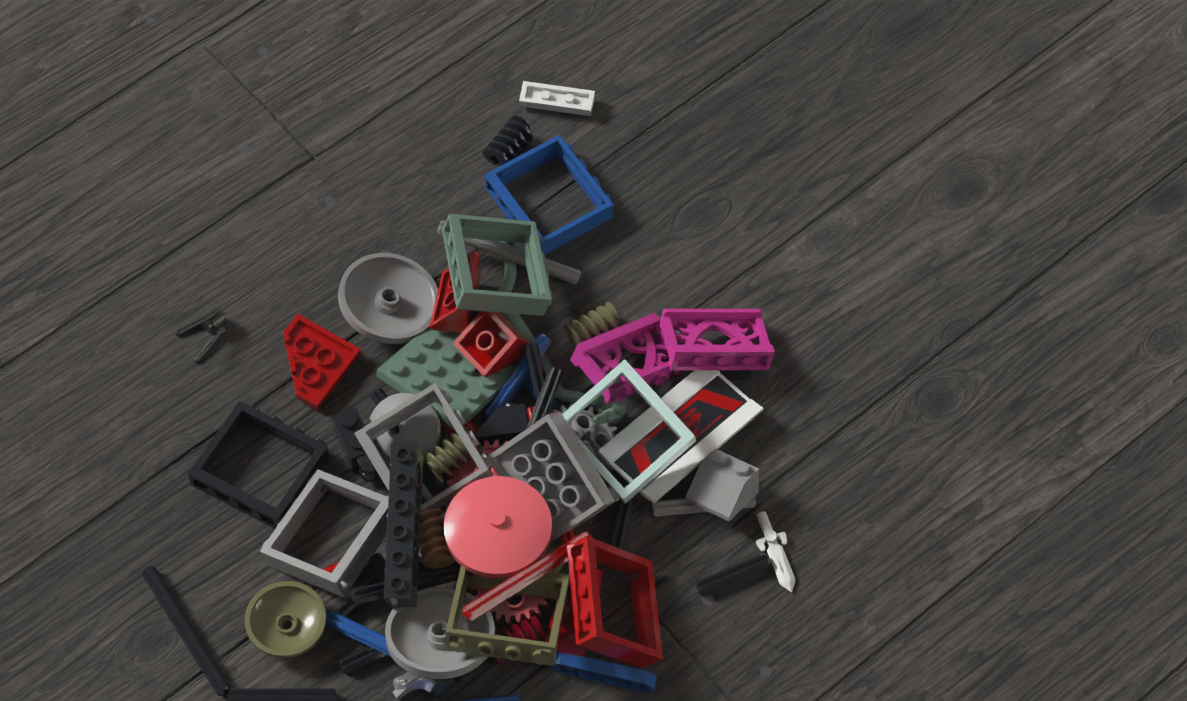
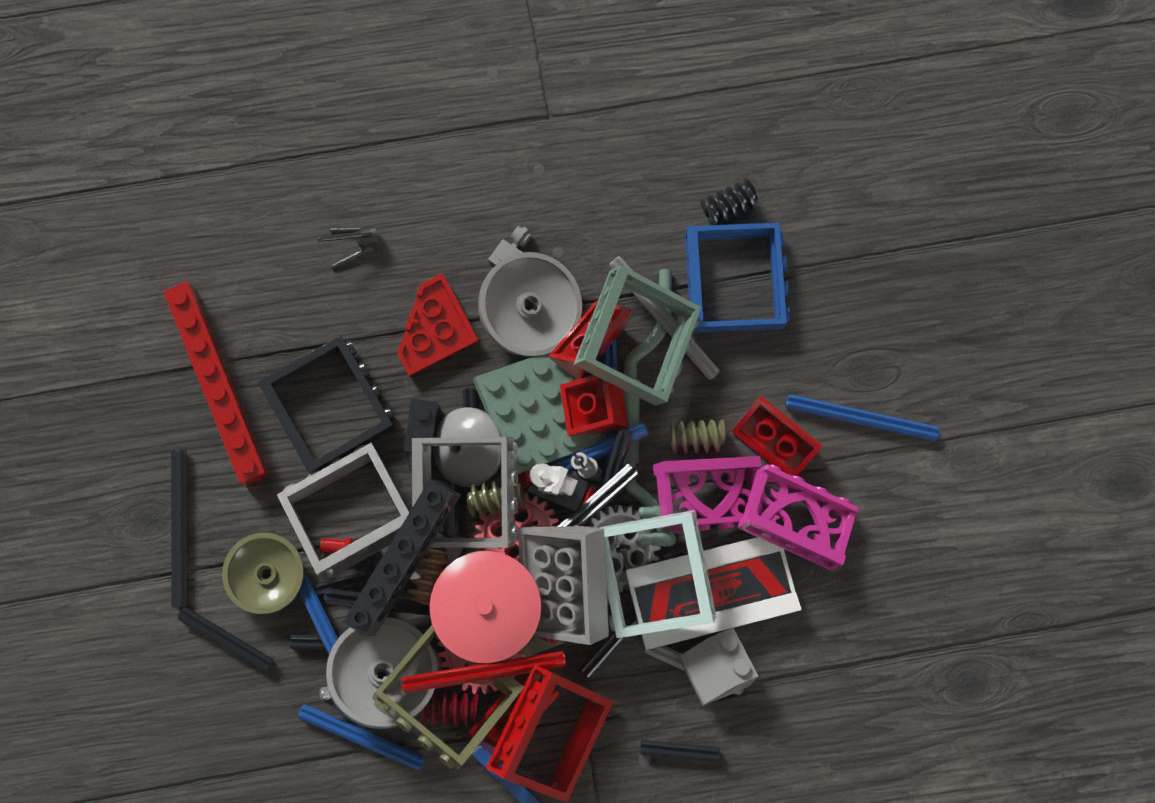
camera: 25 degrees right, 20 degrees up
white plate [519,81,595,116] -> none
white sword [756,512,795,592] -> none
none -> red brick [163,281,270,487]
none -> light grey plate [488,226,532,266]
none -> white hips [530,464,577,496]
none -> light grey axle [571,452,604,482]
none -> red slope [731,396,823,476]
none -> blue axle [785,394,939,441]

